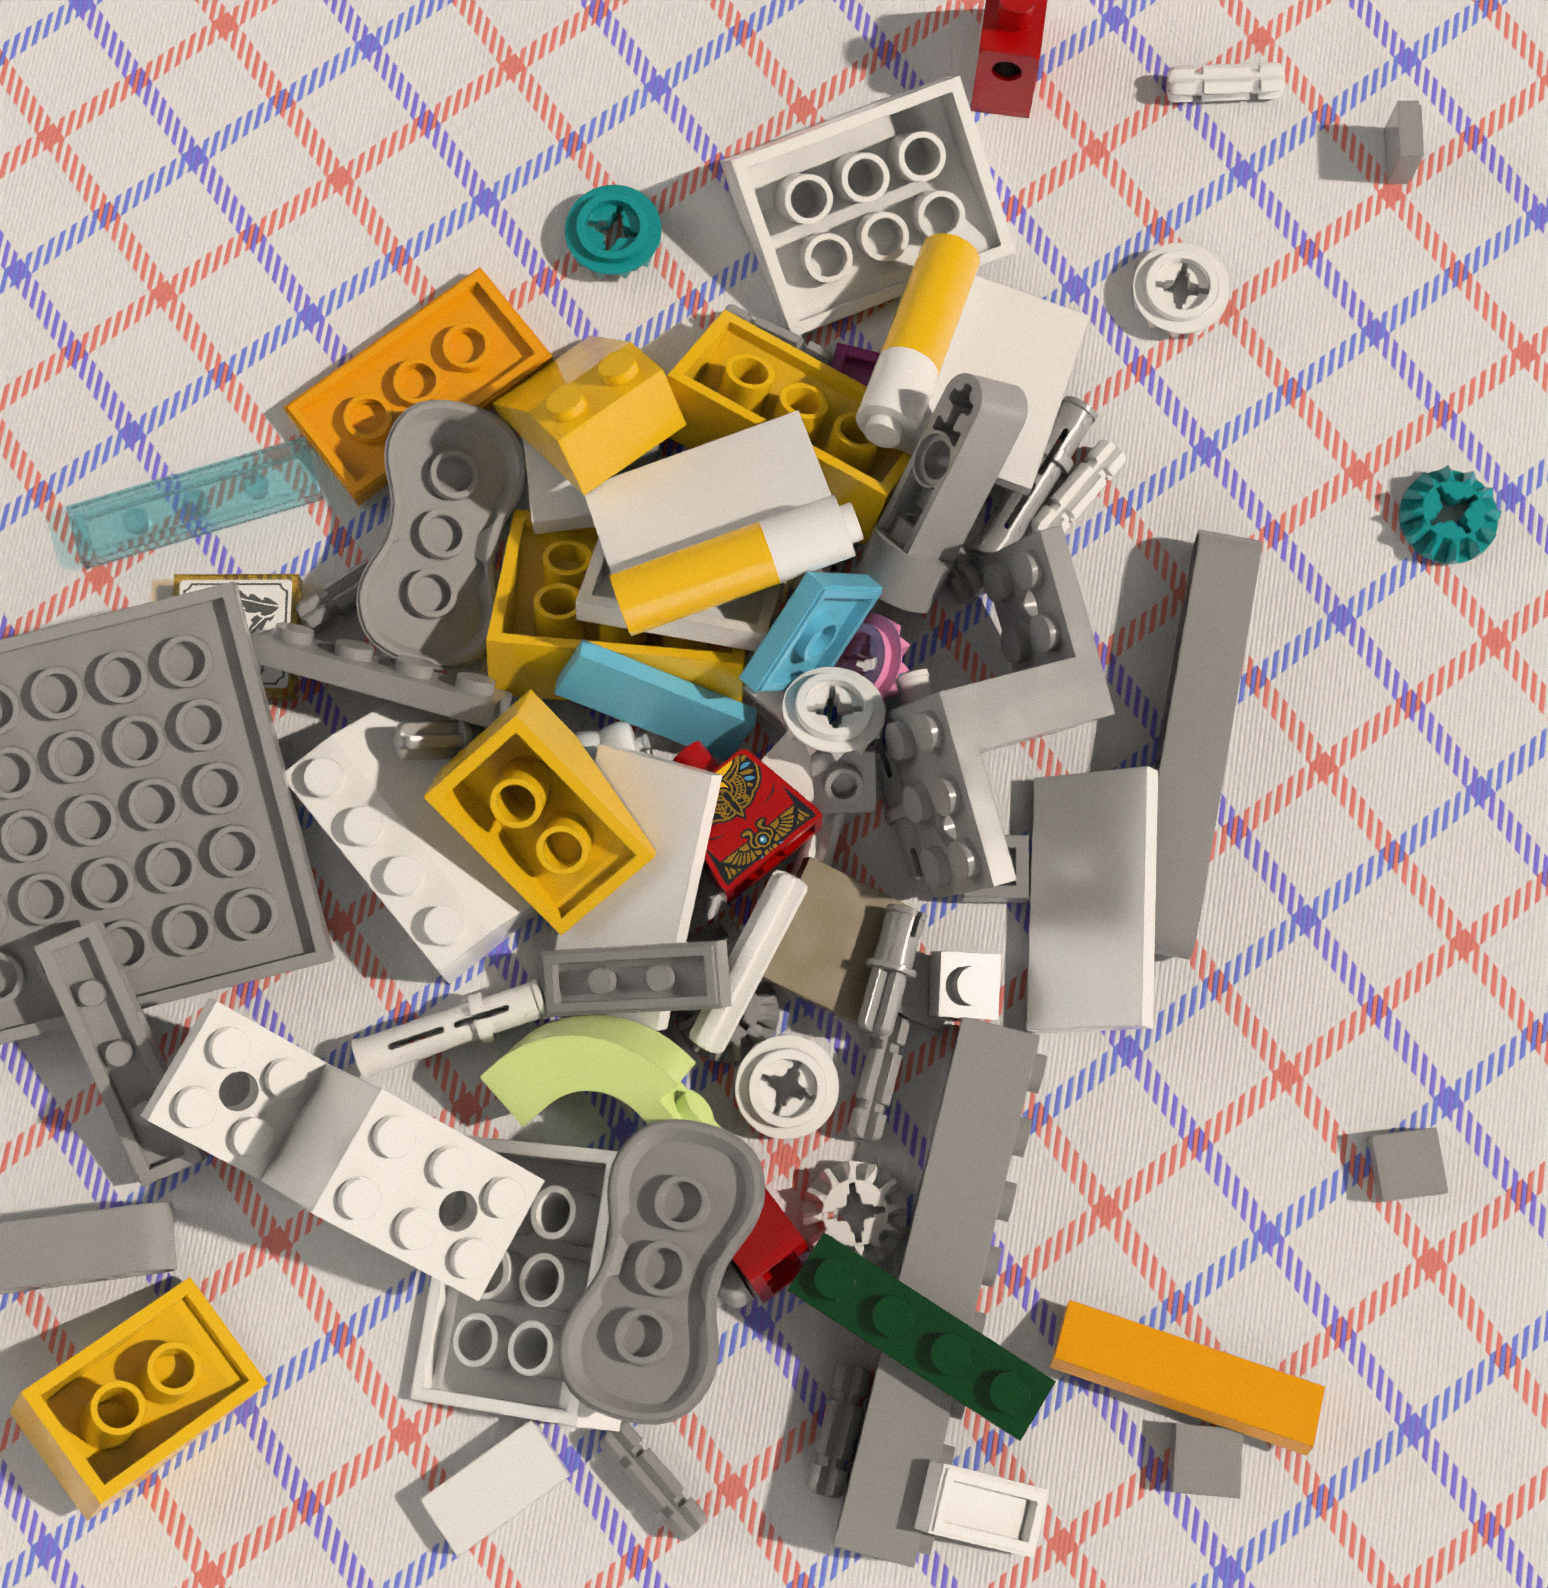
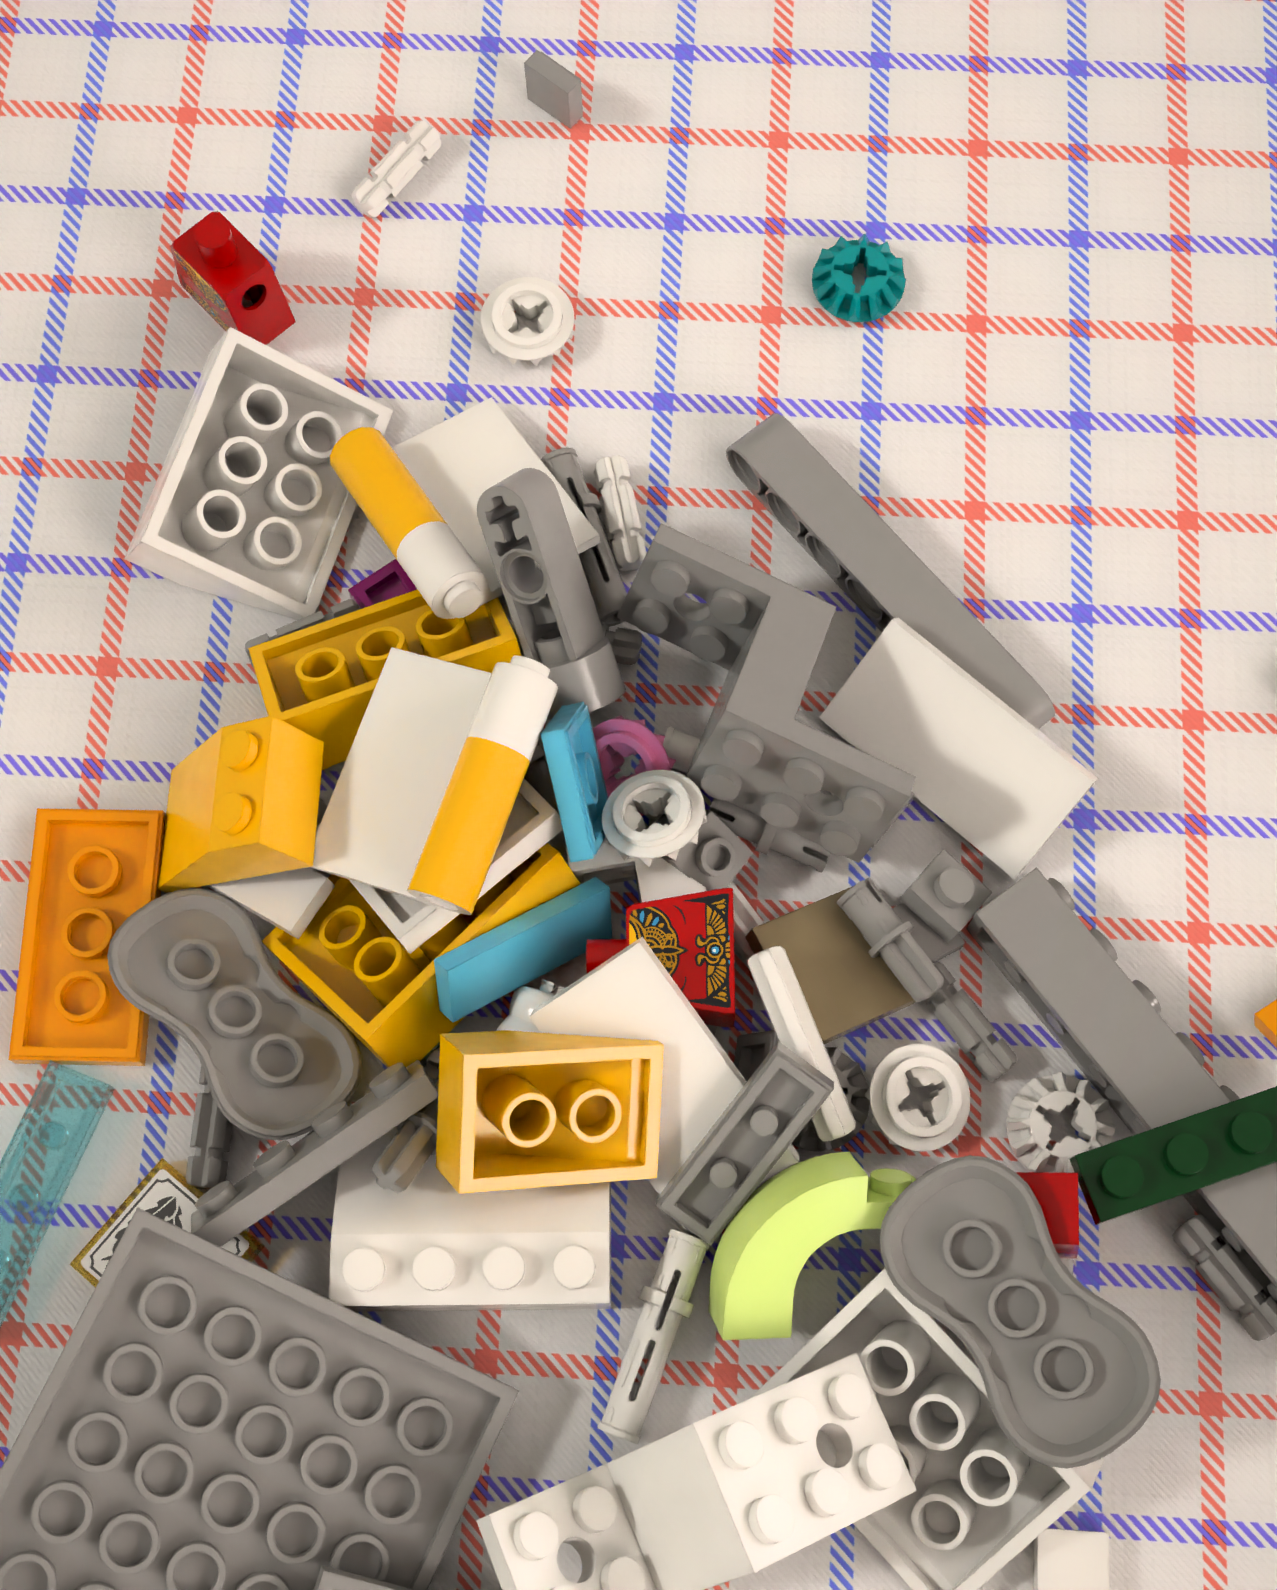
camera: 50 degrees left, 5 degrees down
teal gear [565,185,662,279] -> none
light grey axle [599,1421,707,1541] -> none

